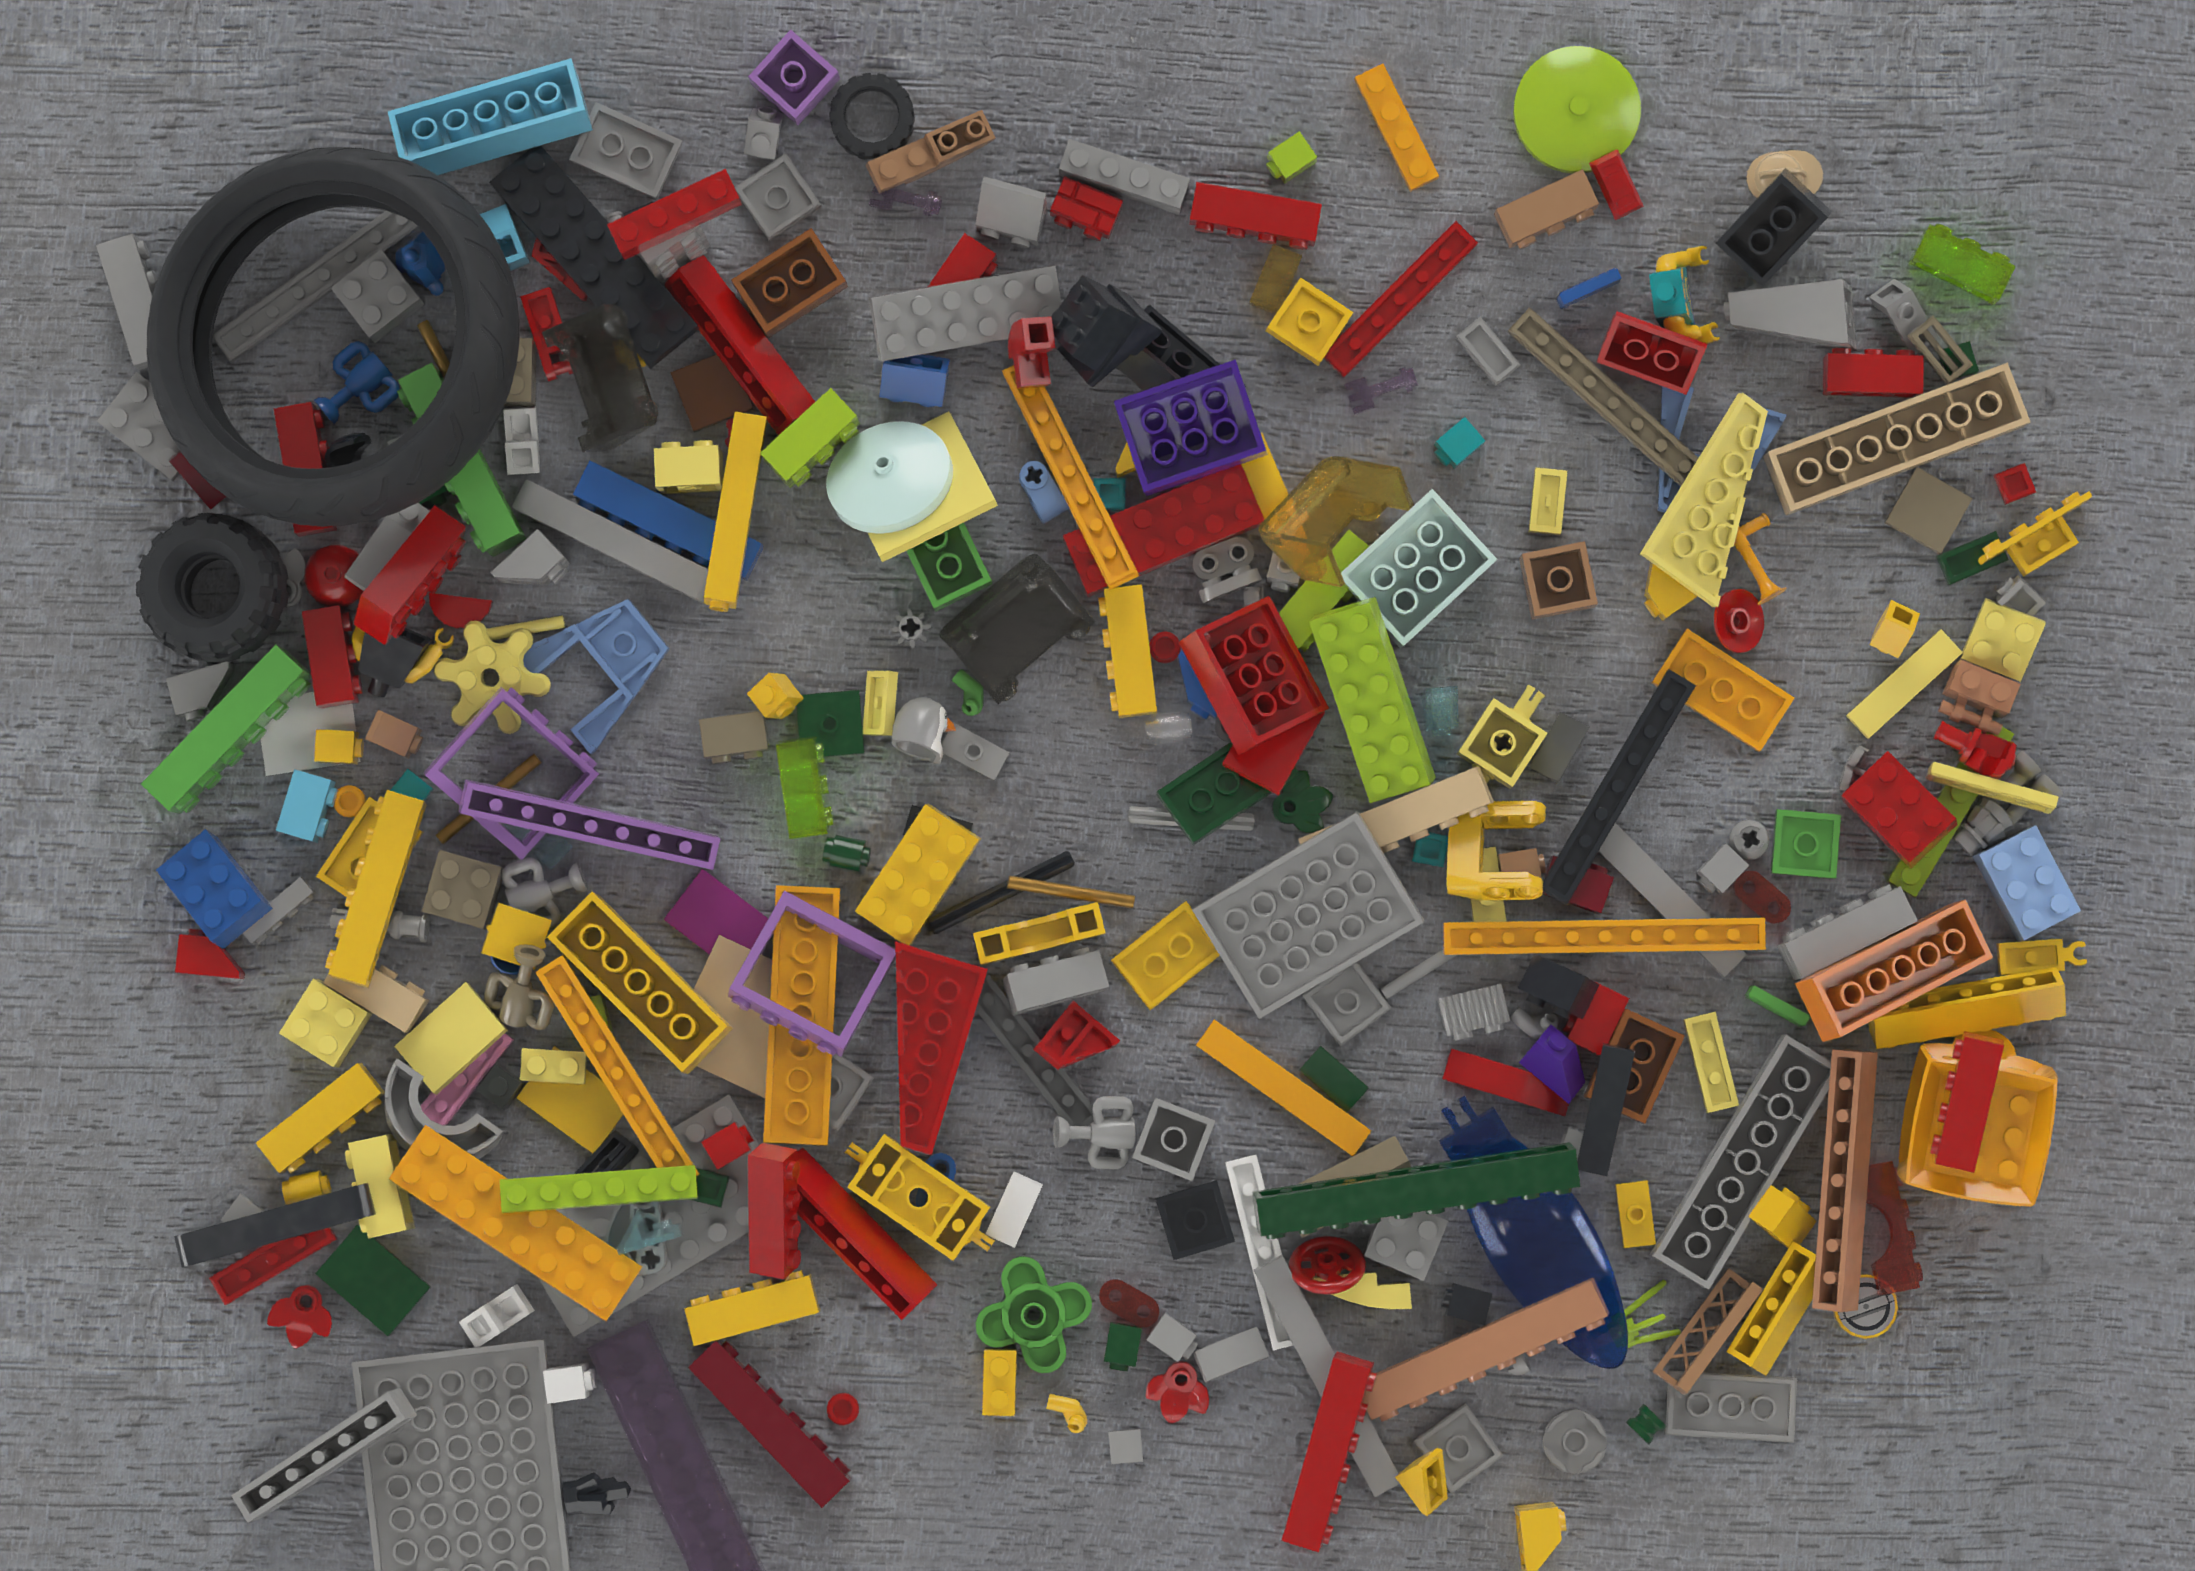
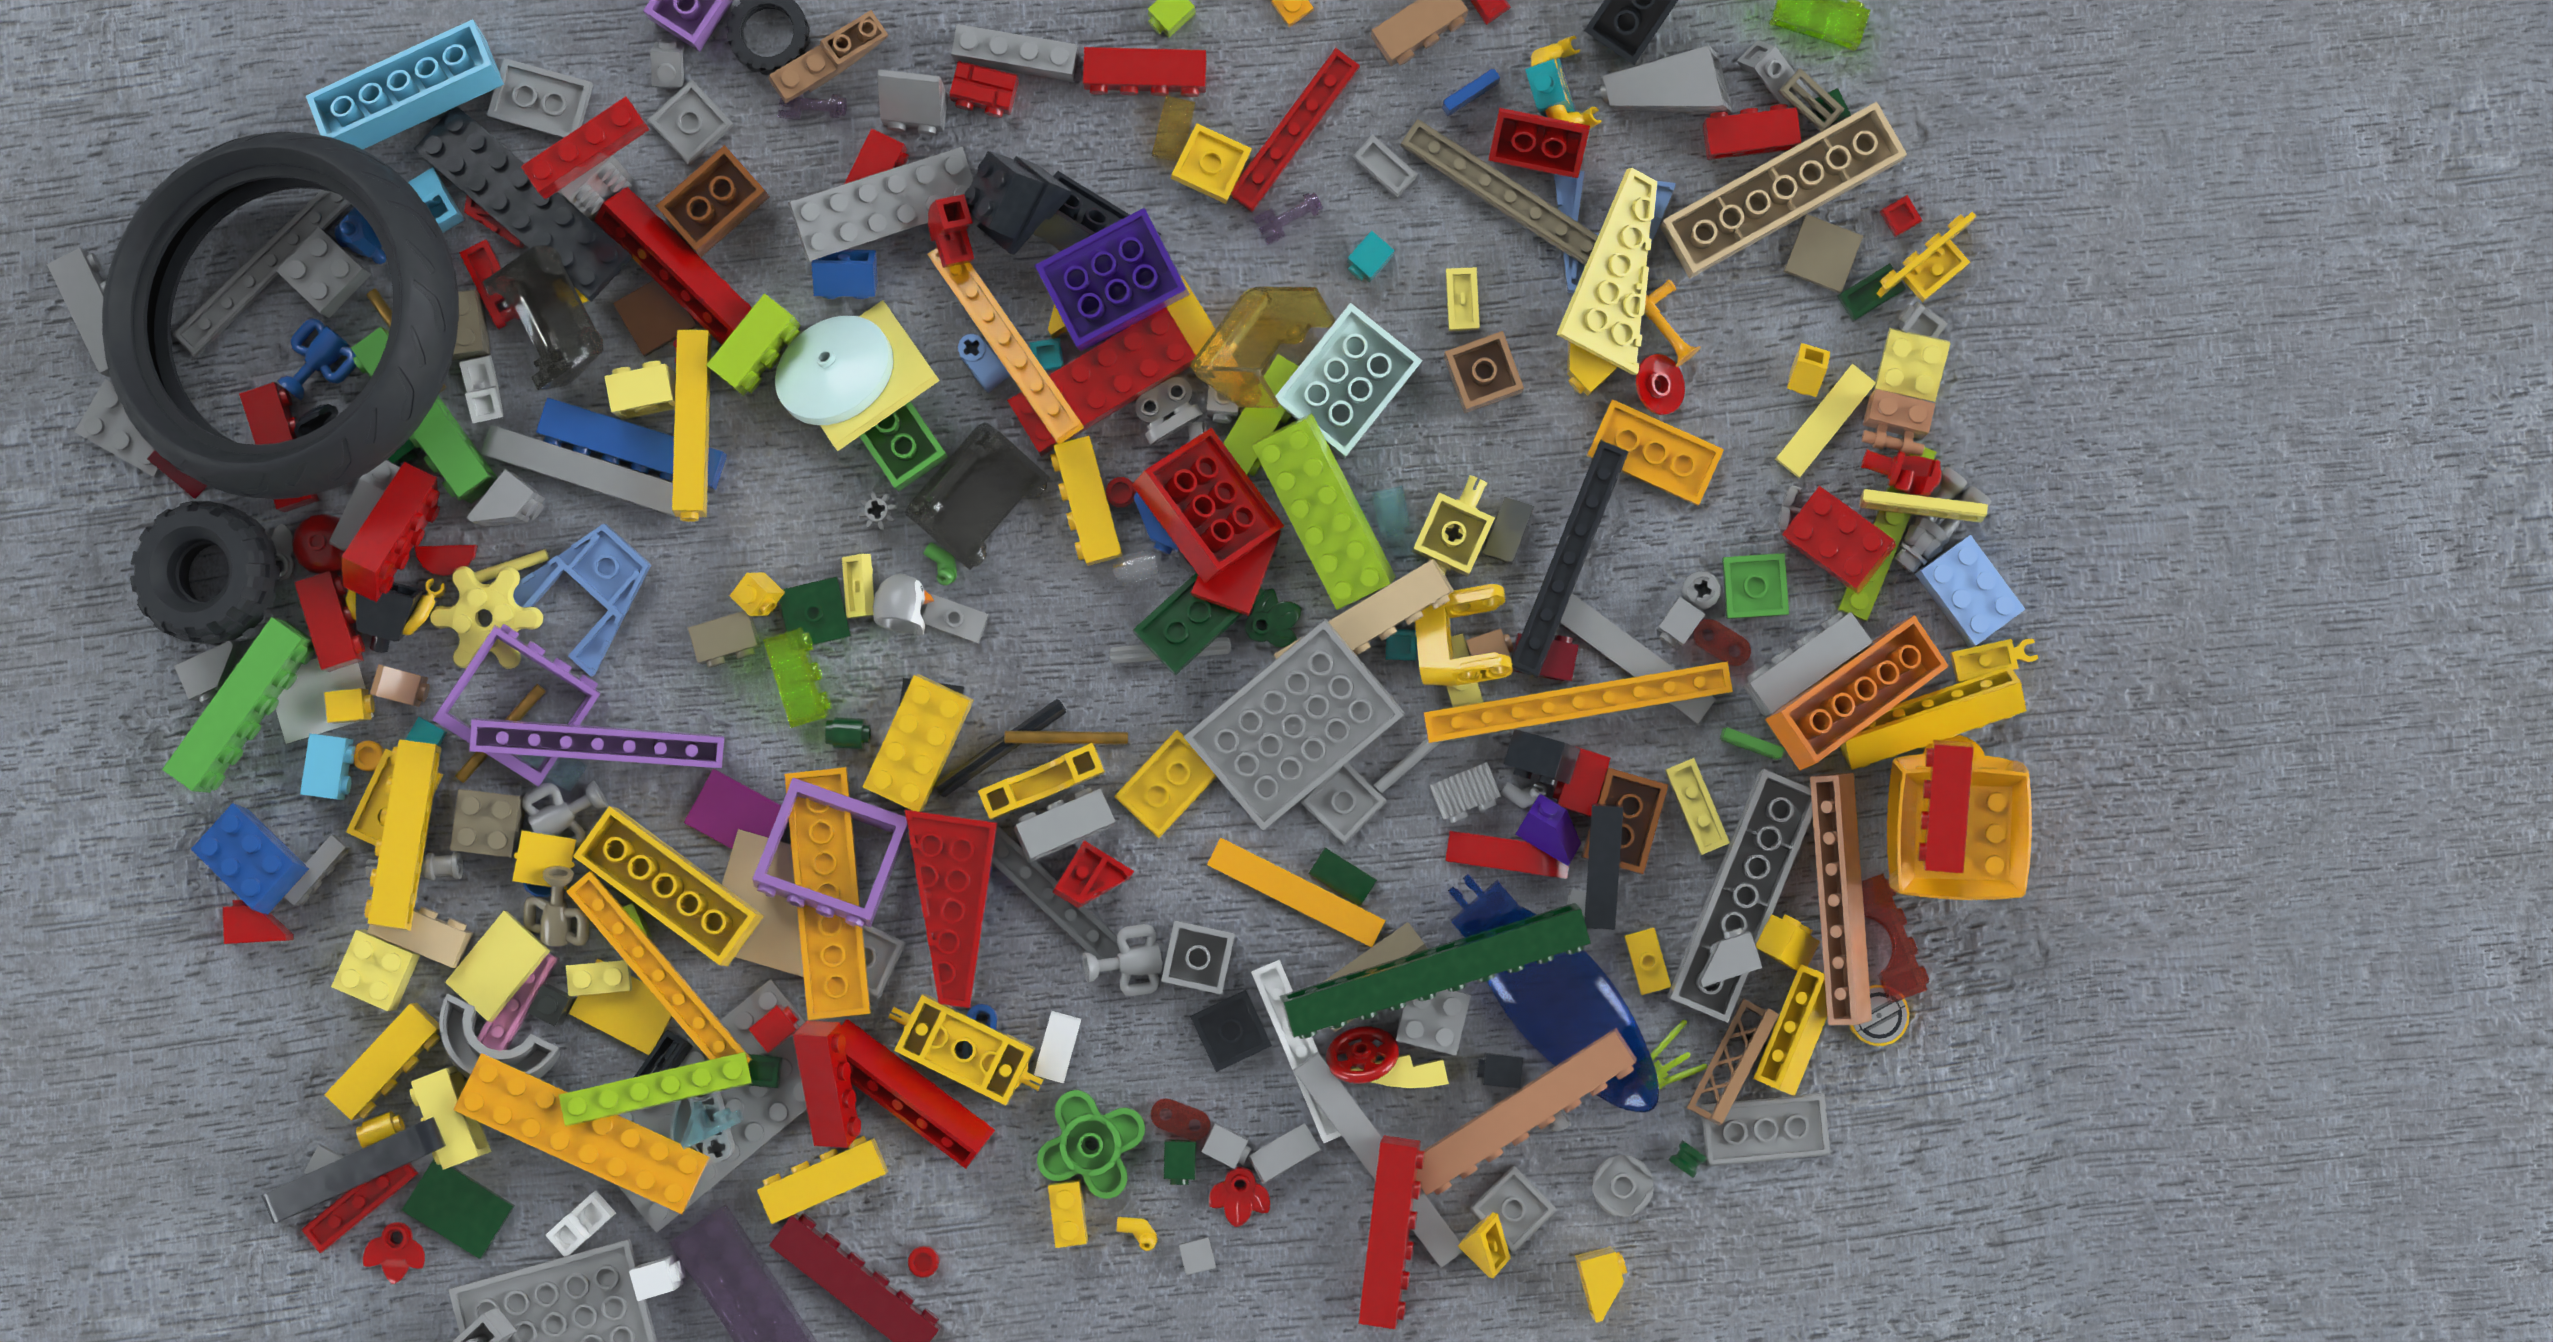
camera: 10 degrees left, 0 degrees up
none -> light grey slope [1698,928,1763,987]

